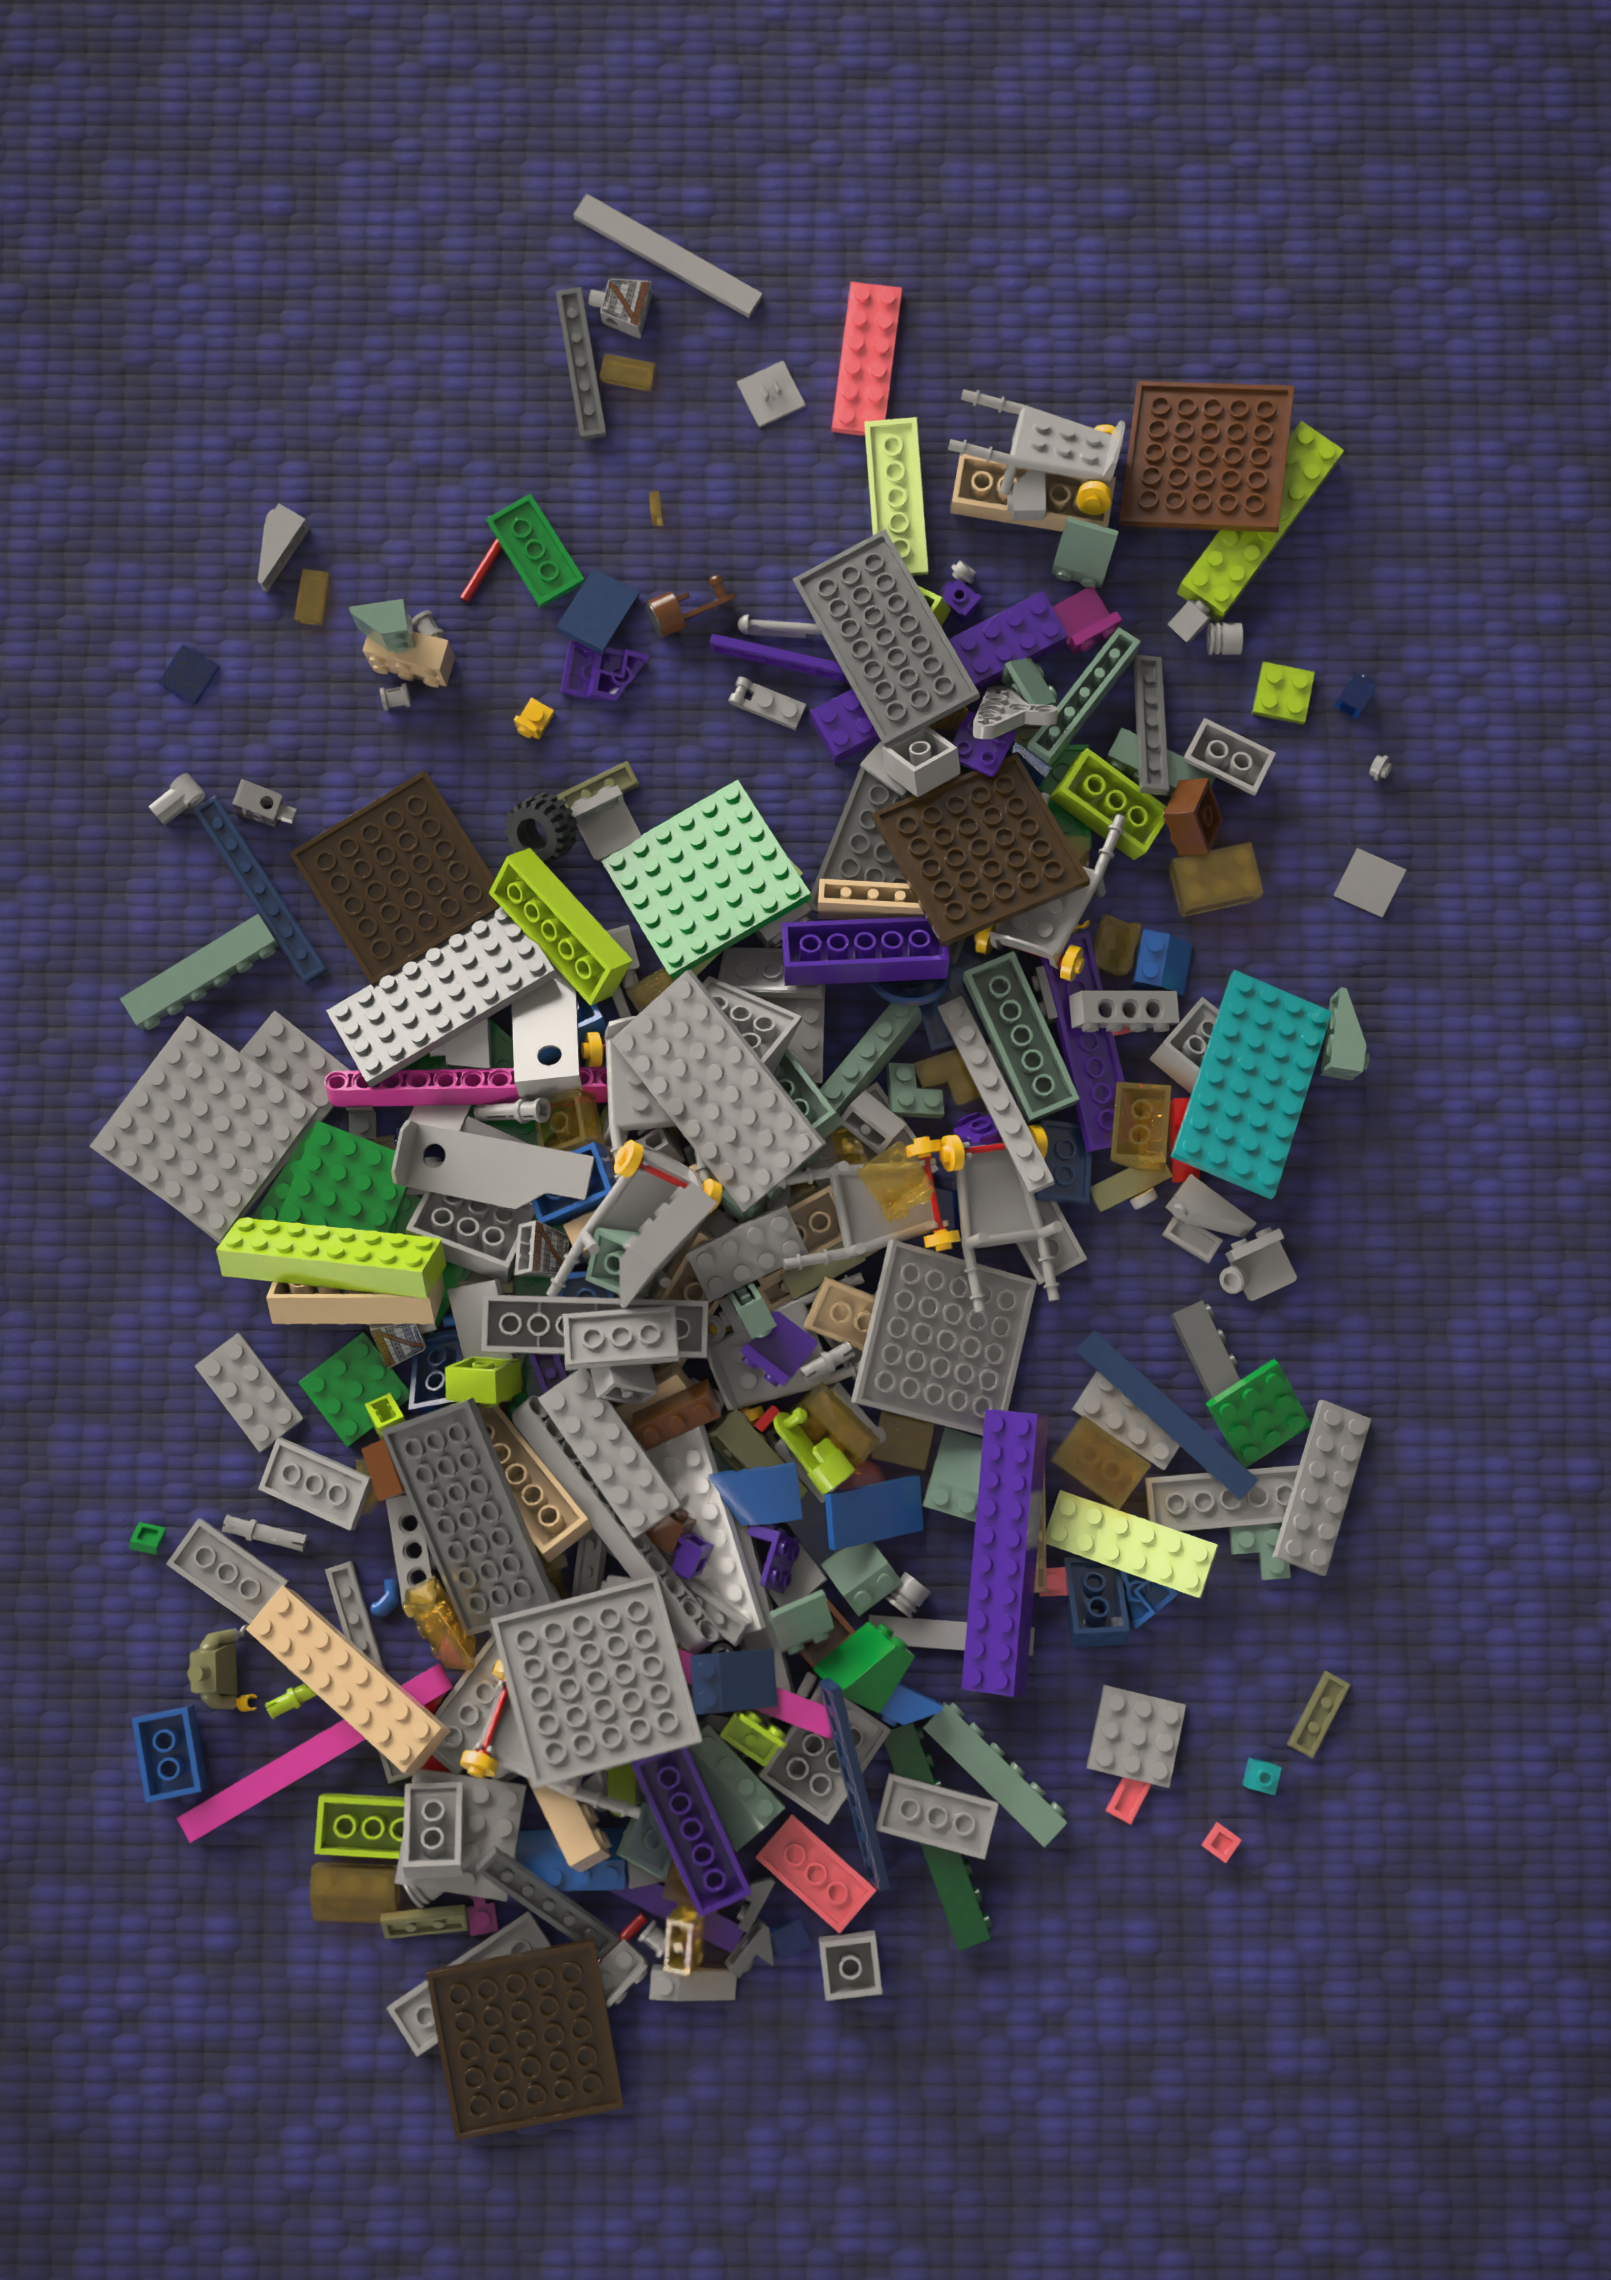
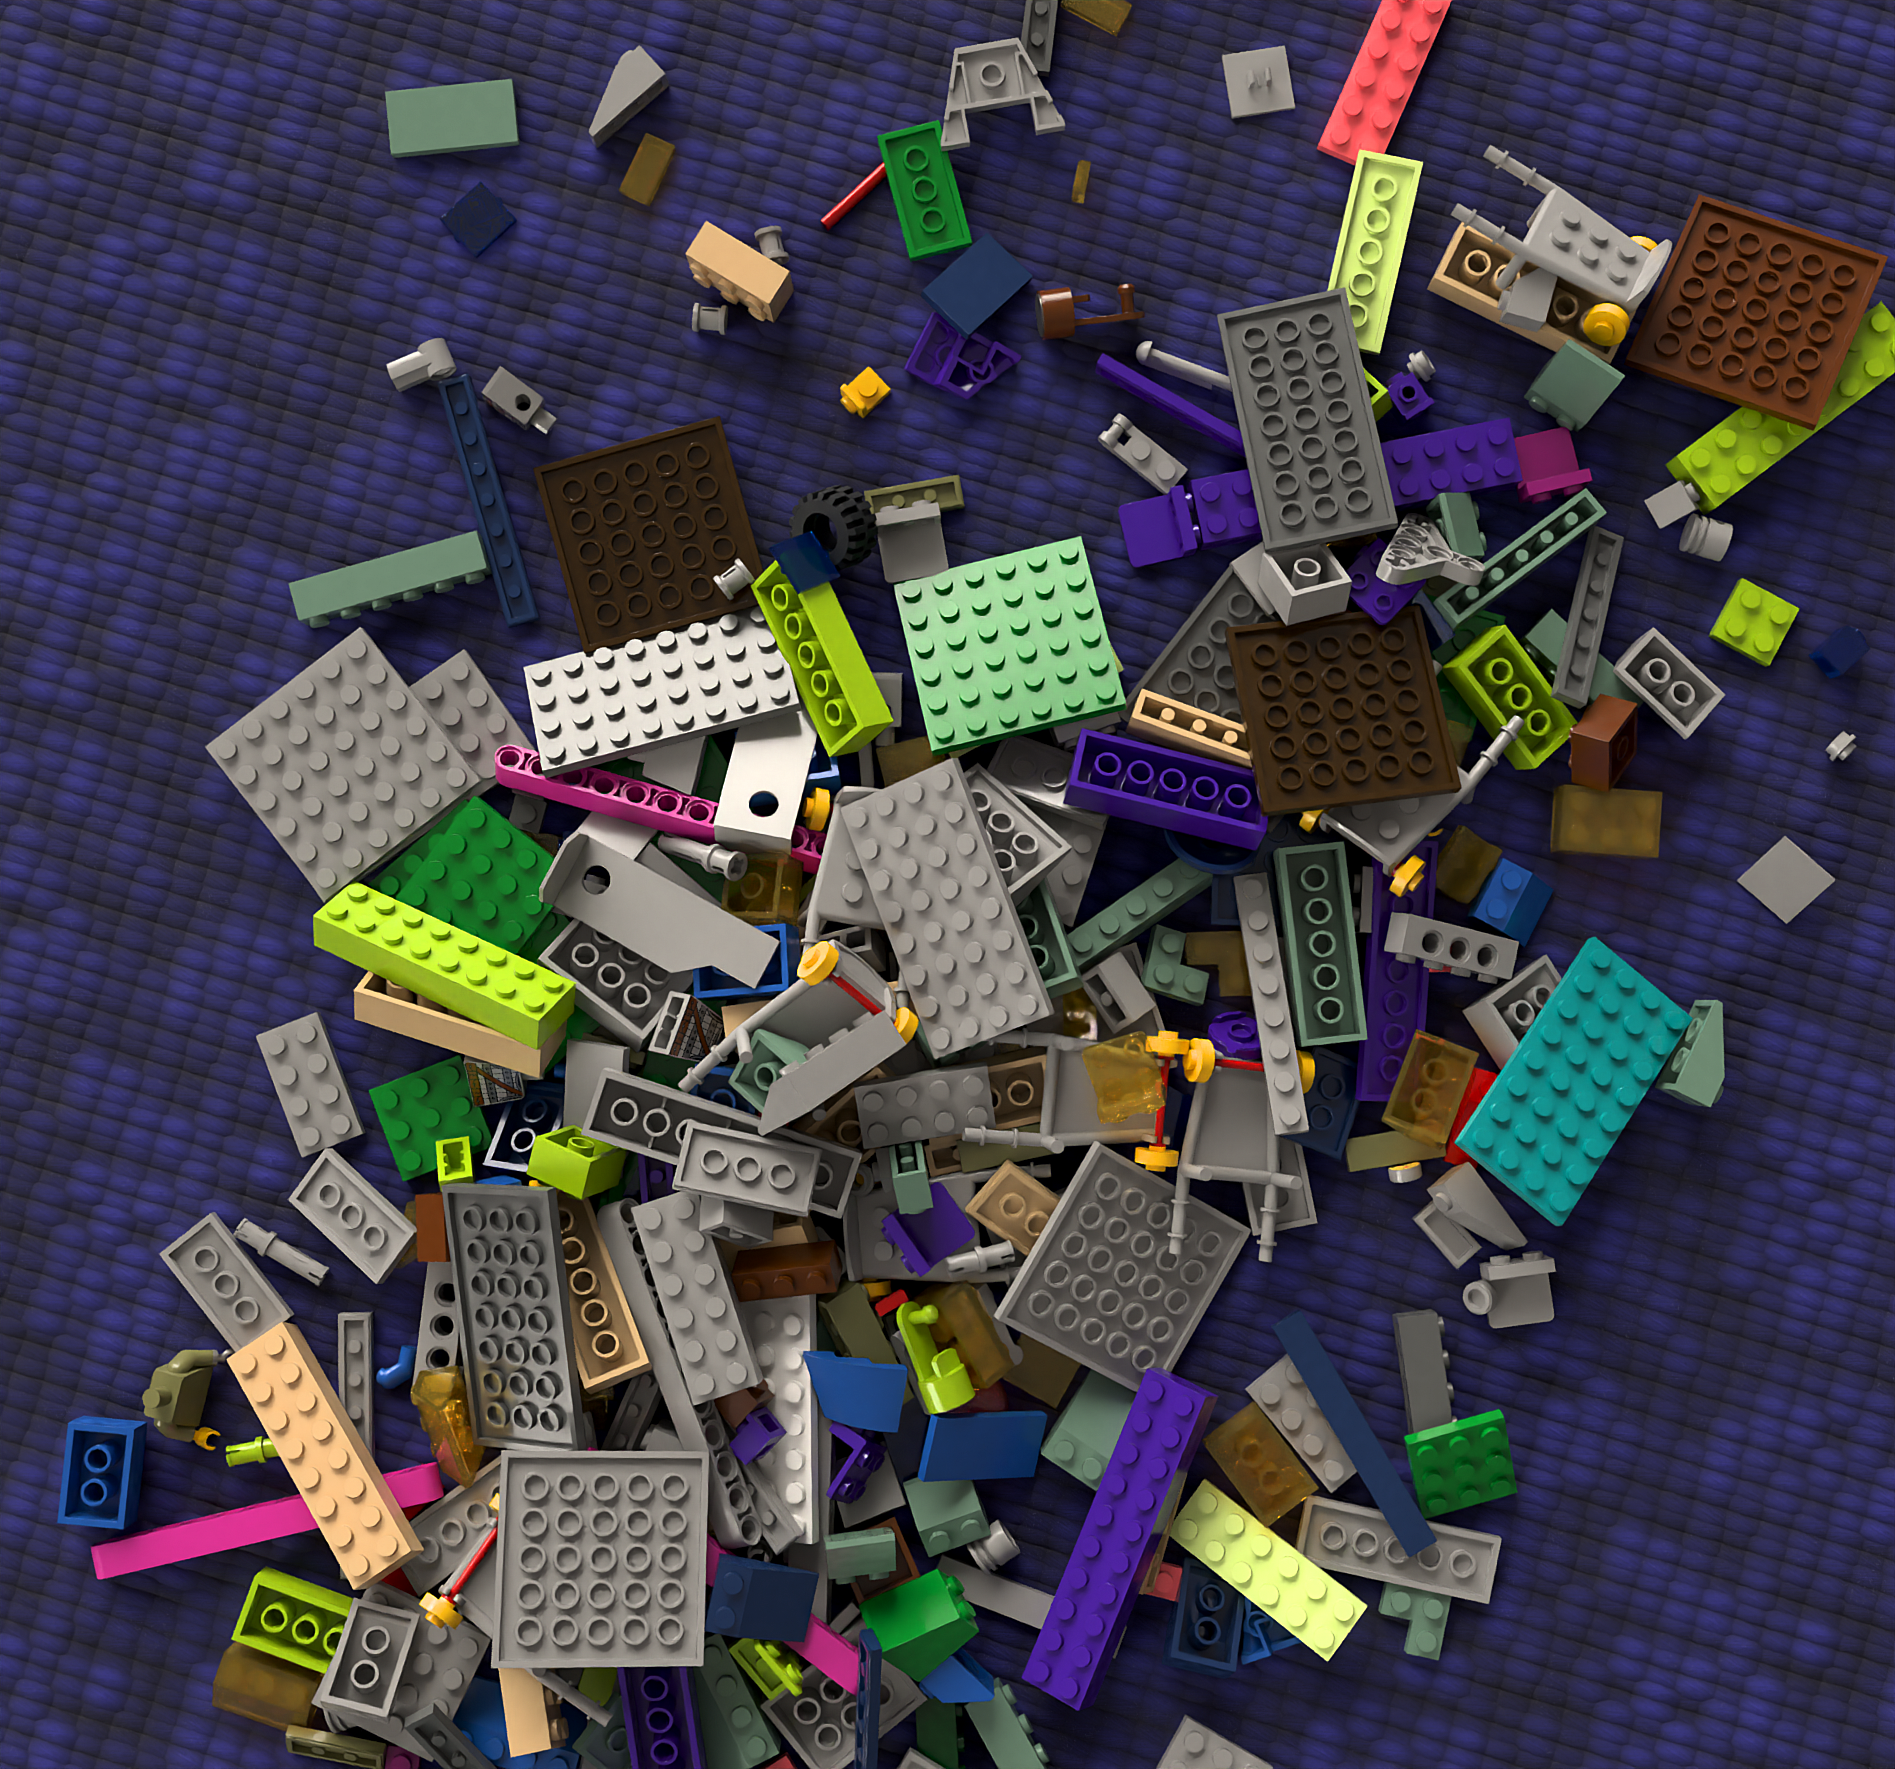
camera: 20 degrees right, 5 degrees up
green plate [130,1522,166,1555] -> none
sand green slope [349,599,415,653] -> none
light grey plate [1272,1400,1371,1576] -> none
none -> sand green tile [385,79,520,158]
none -> light grey bush [713,558,756,600]
none -> clear blue piece [769,531,840,594]
none -> light grey wing [941,38,1065,151]
none -> dark purple bracket [1118,485,1201,568]

